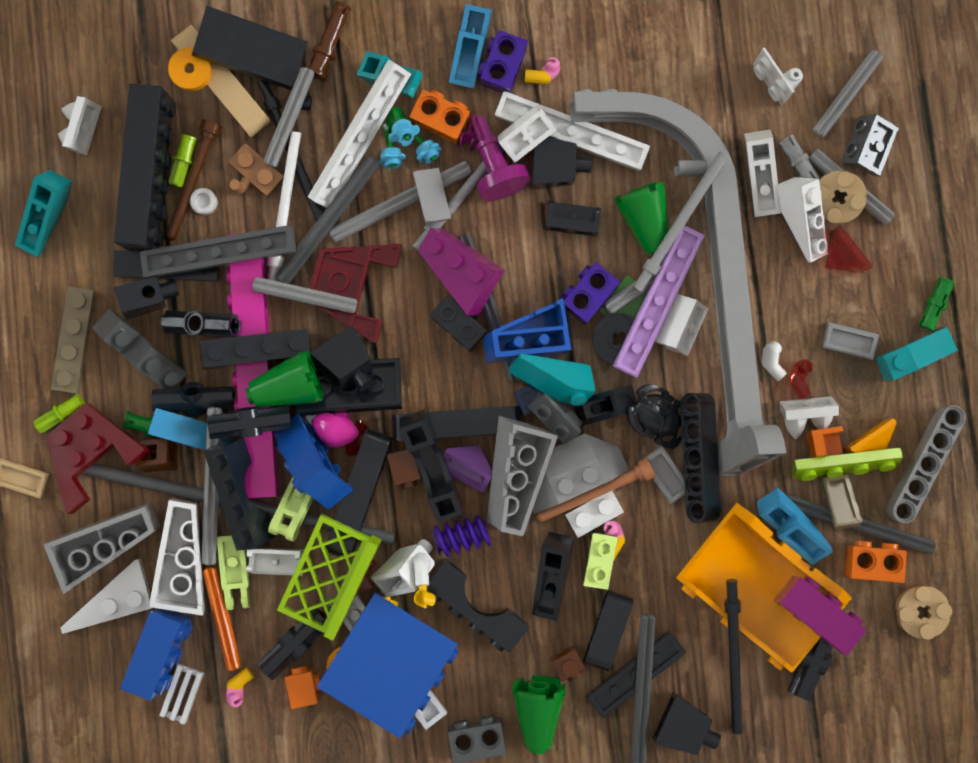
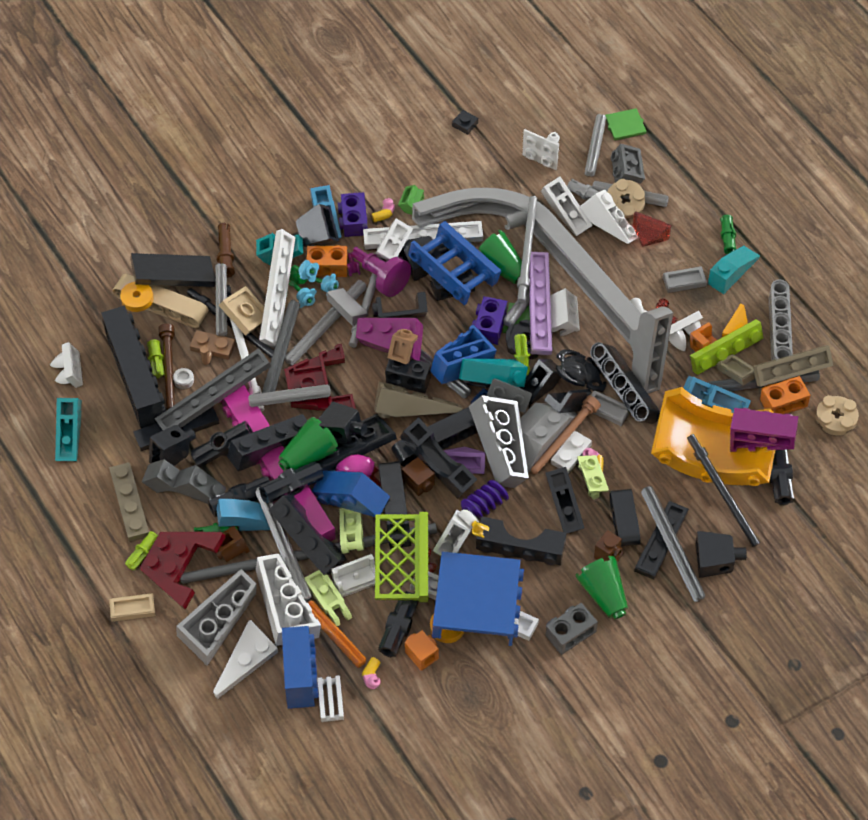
camera: 25 degrees left, 30 degrees down
none -> tan plate [219,286,264,336]
none -> torso [292,204,340,247]
none -> black panel [372,292,428,318]
none -> dark tan wedge [374,381,462,418]
none -> medium nougat bracket [387,329,418,364]
none -> bright green piece [398,185,424,215]
none -> blue fence [408,221,501,305]
none -> lime axle [514,334,530,375]
none -> black panel [545,389,592,413]
none -> bright green piece [605,108,646,141]
none -> dark tan plate [753,345,833,387]

